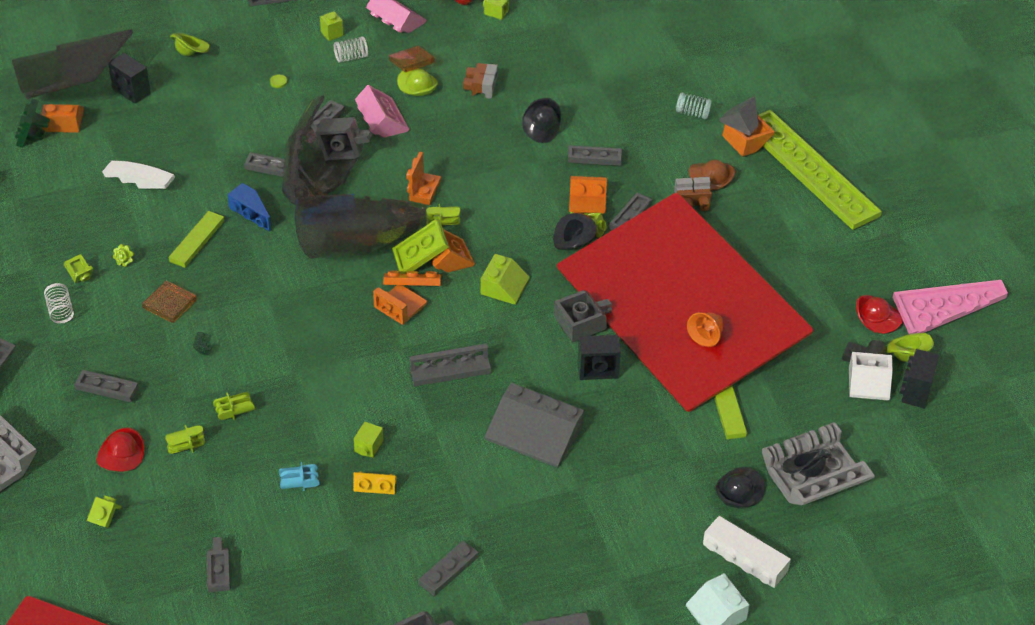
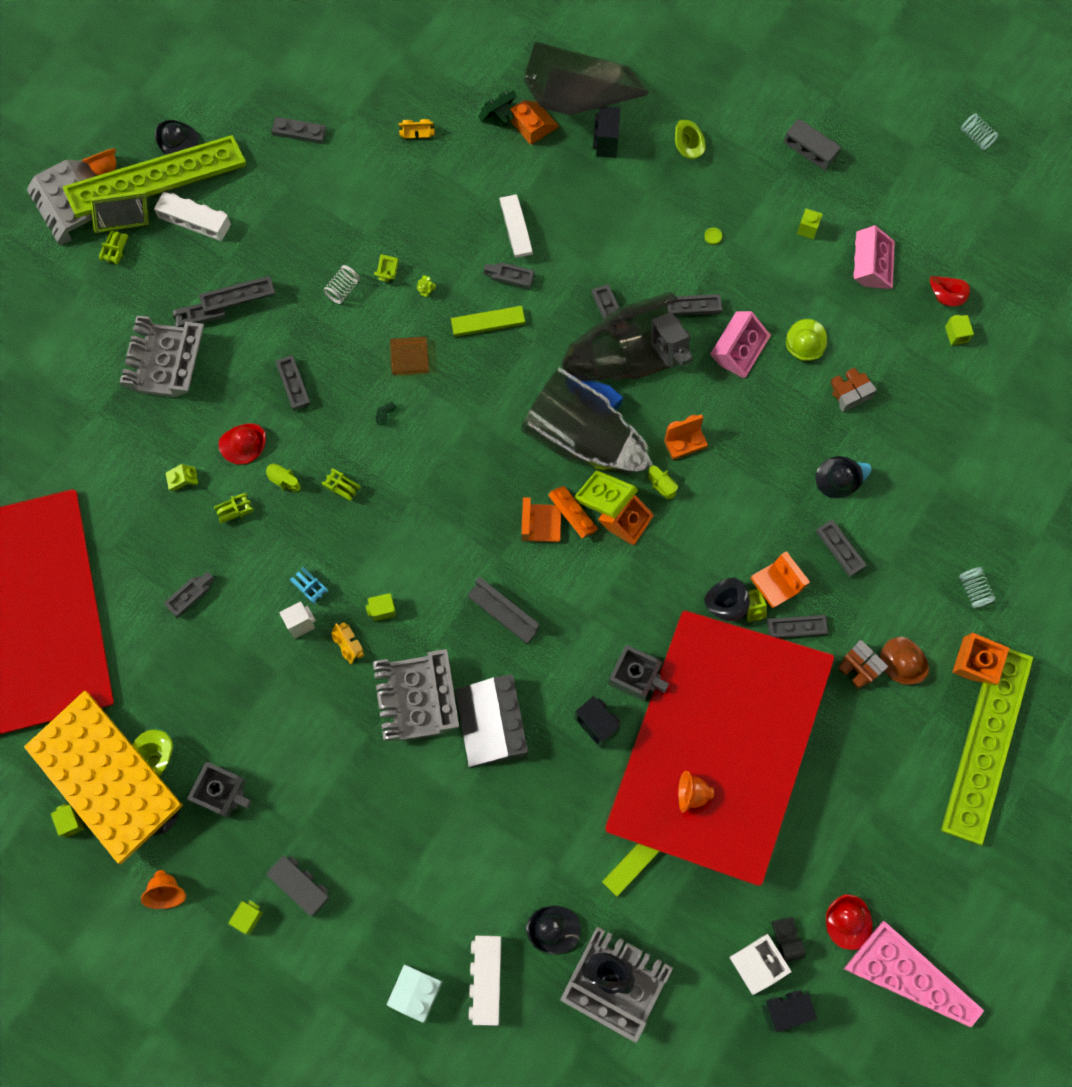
camera: 55 degrees right, 25 degrees up
blue slope [227,183,271,231] -> none
white piece [334,36,368,63] -> none
clear orange tile [389,46,435,72] -> none
dark grey plate [419,541,479,596] -> none
lime slope [481,254,529,305] -> none
dark grey slope [719,95,759,136] -> none
lime hat [886,333,934,362] -> none
none -> lime arm [214,493,254,524]
none -> white brick [279,602,316,639]
none -> light grey slope [373,649,459,741]
none -> dark grey hinge [484,262,535,290]

